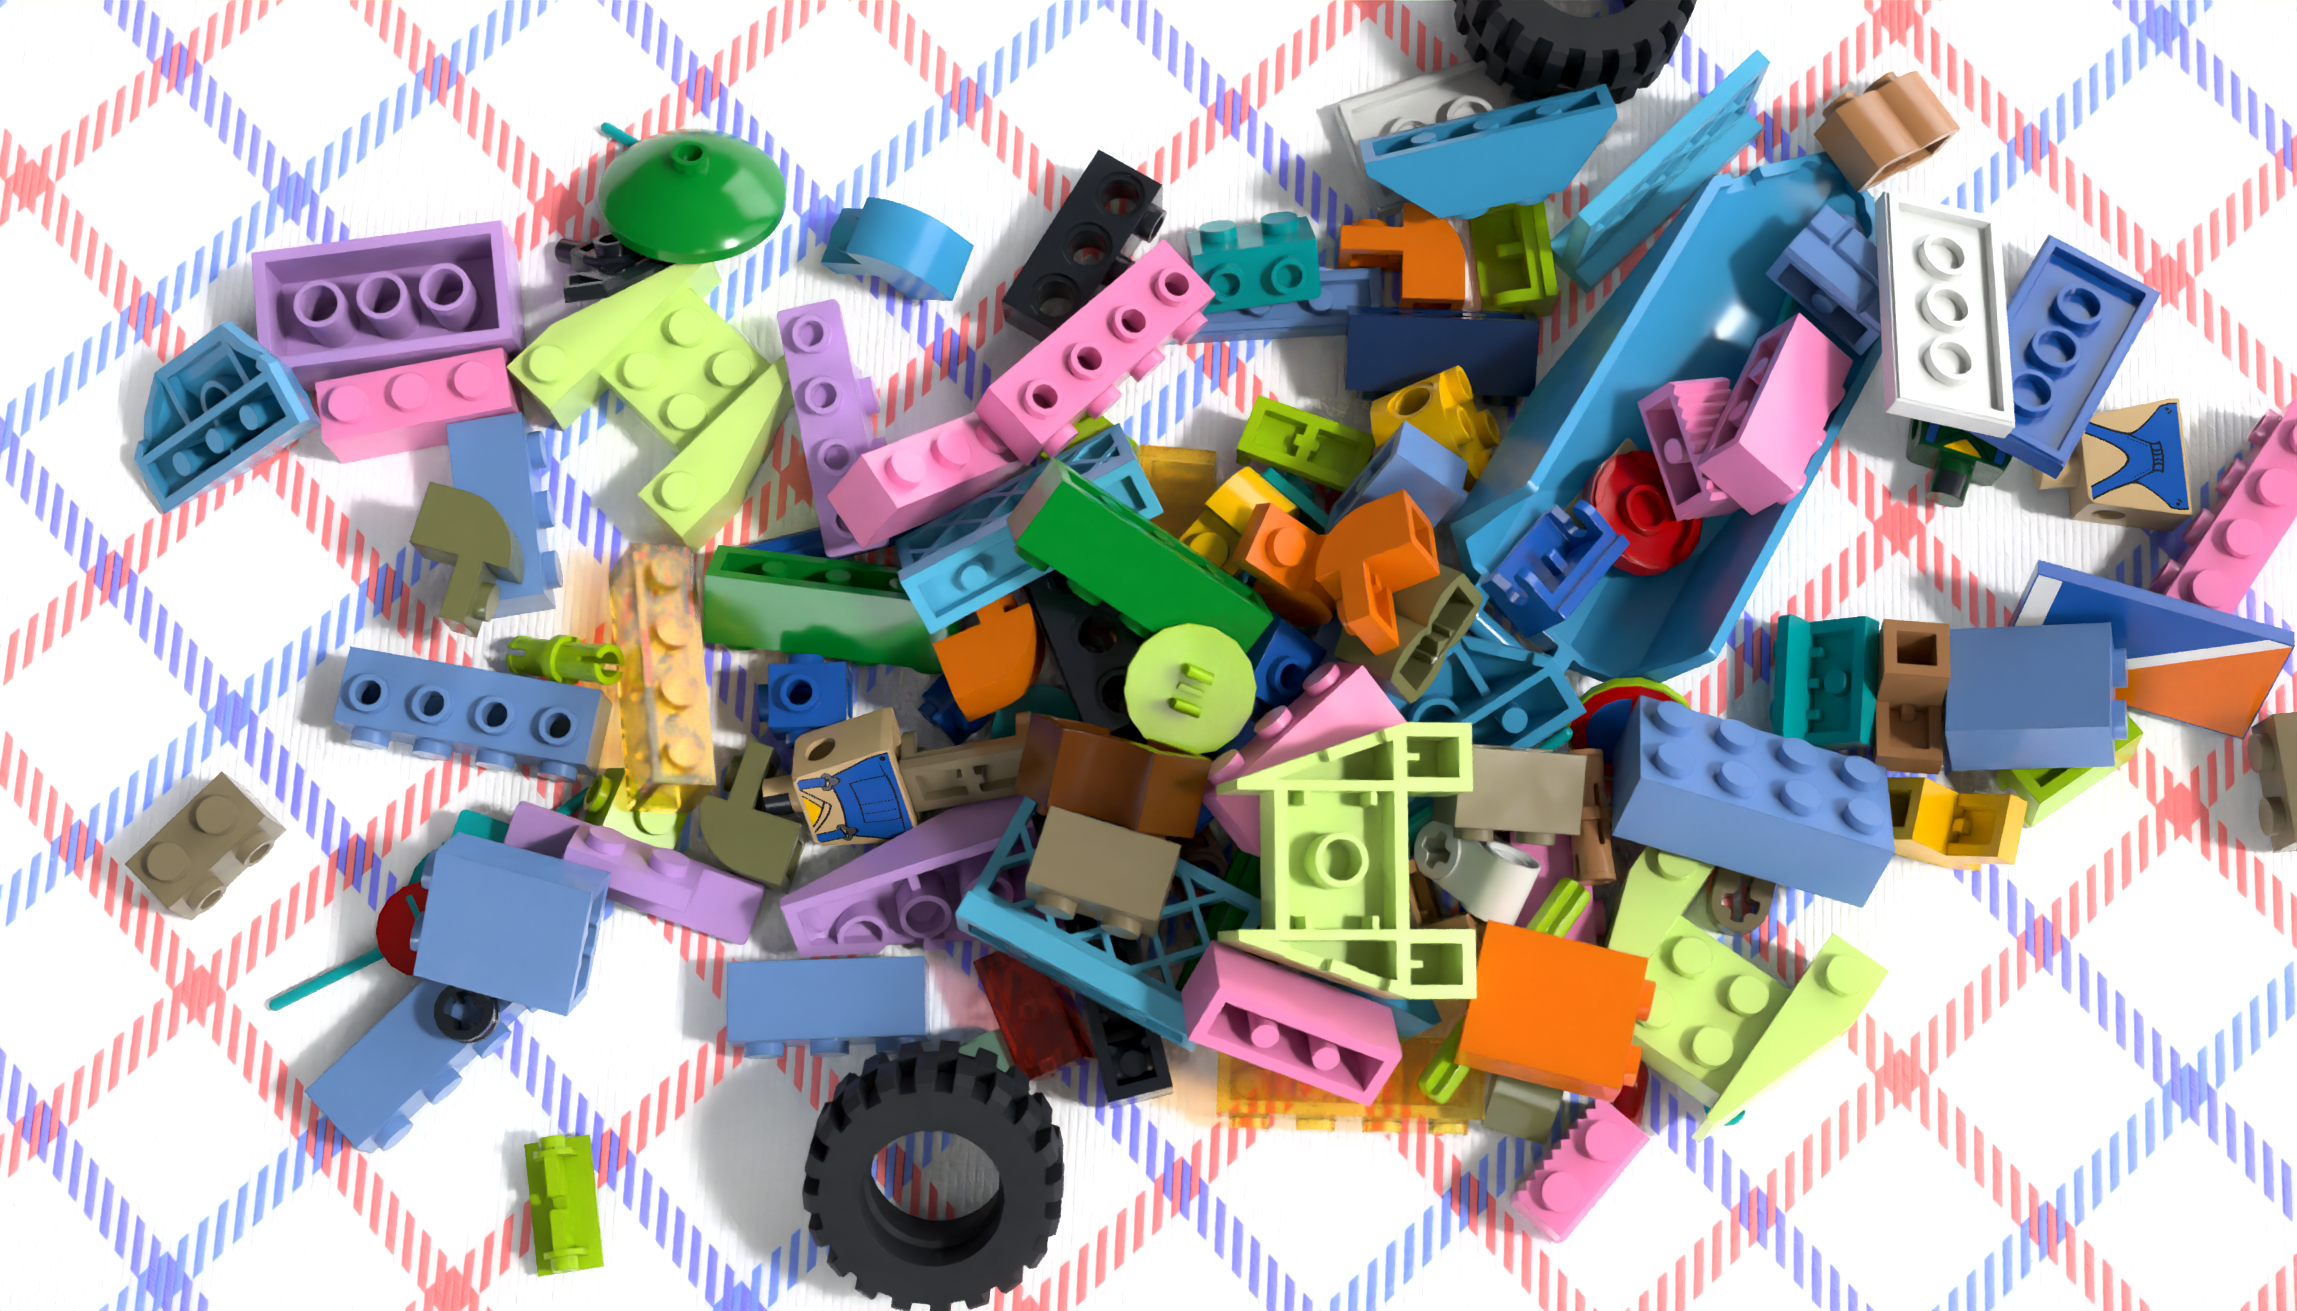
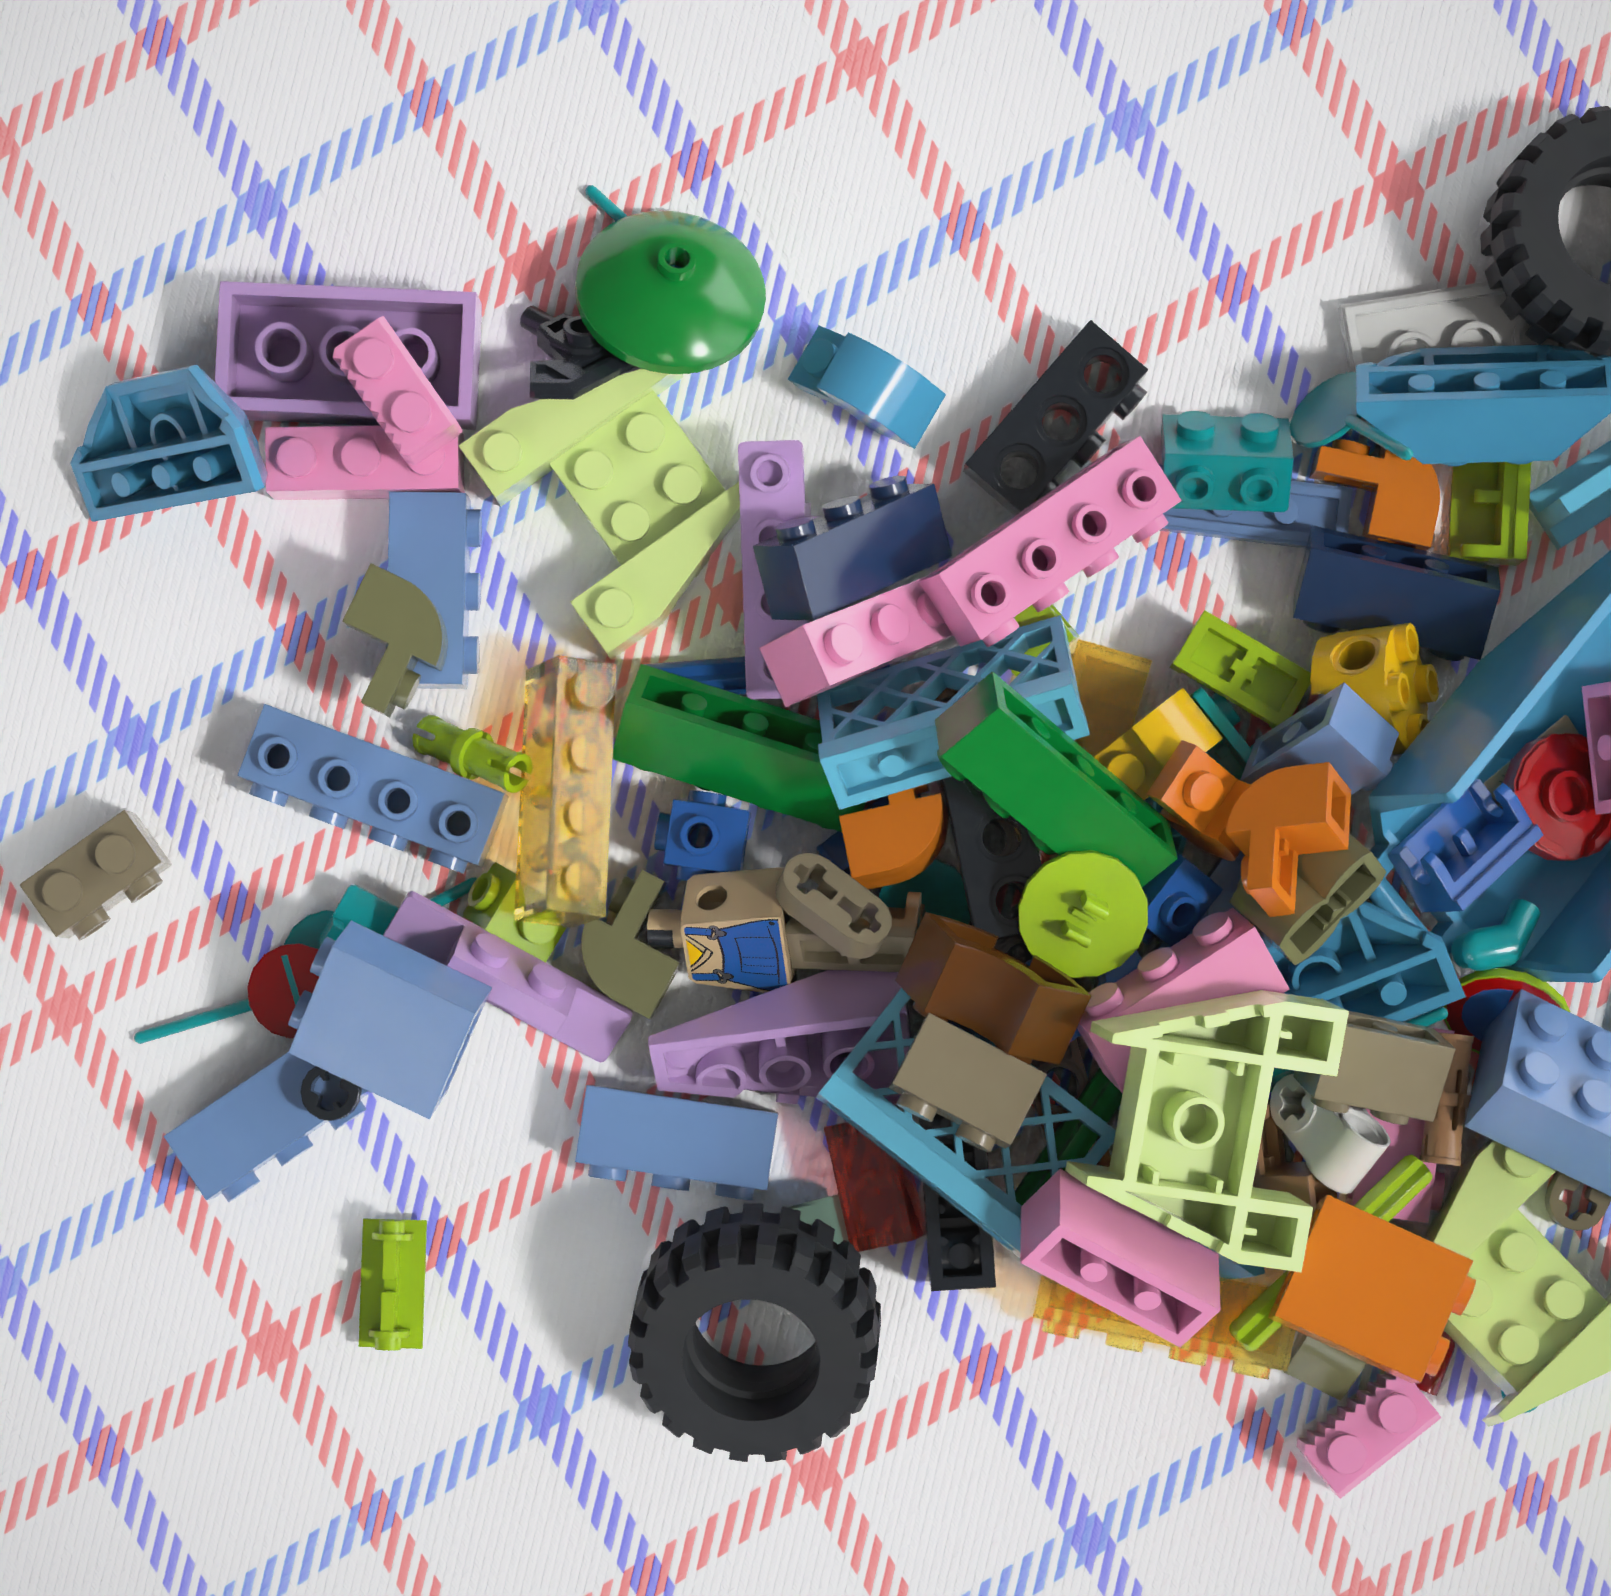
camera: 15 degrees right, 10 degrees up
none -> bright pink brick [333,316,463,465]
none -> dark blue brick [753,476,953,621]
none -> dark tan beam [776,853,892,959]
none -> teal piece [1290,371,1413,460]
none -> teal arm [1451,899,1541,971]

